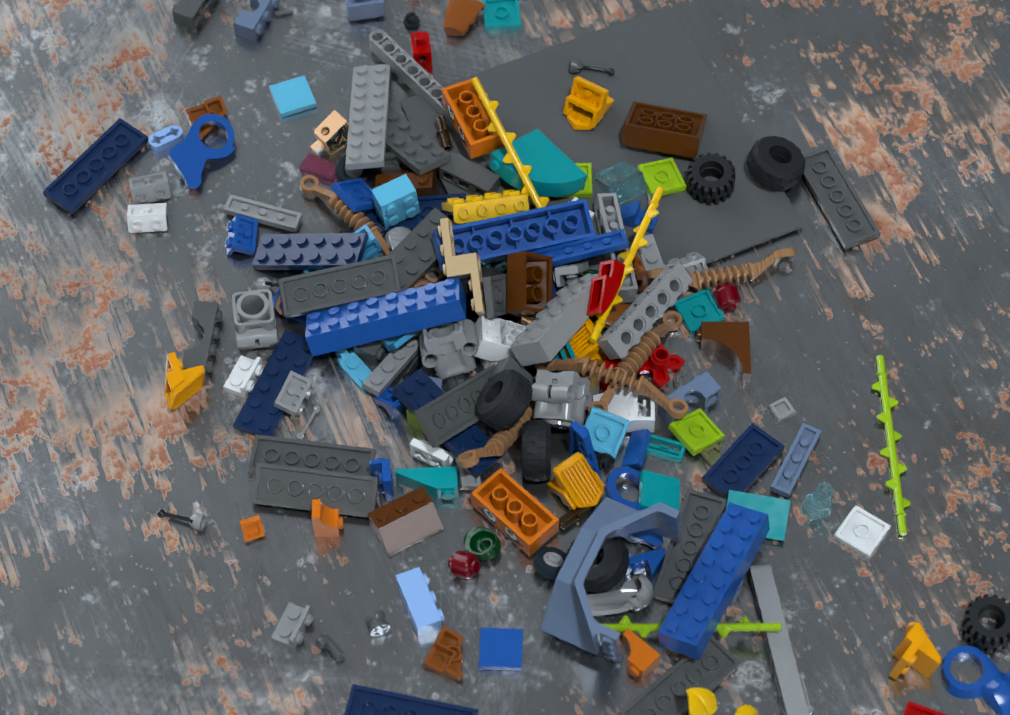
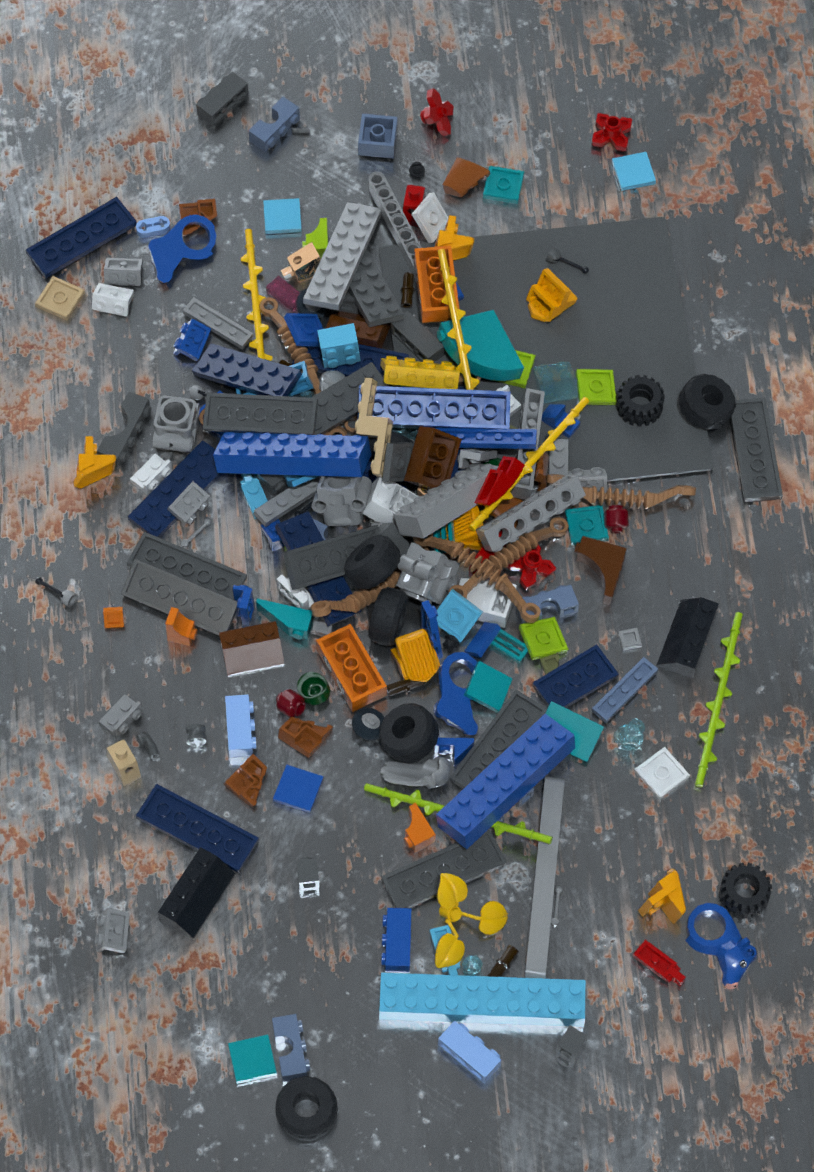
camera: 15 degrees right, 5 degrees up
sand blue panel [540,497,683,662] -> none
reddish brown slope [621,101,707,159] -> none
none -> tan tile [35,276,85,321]
none -> tan torso [106,740,141,786]
none -> yellow plant [241,229,273,361]
none -> dark orange slope [278,717,333,758]
none -> lime arch [302,218,328,259]
none -> white tile [412,192,448,243]
none -> light orange piece [434,215,475,260]
none -> black slope [656,597,719,678]

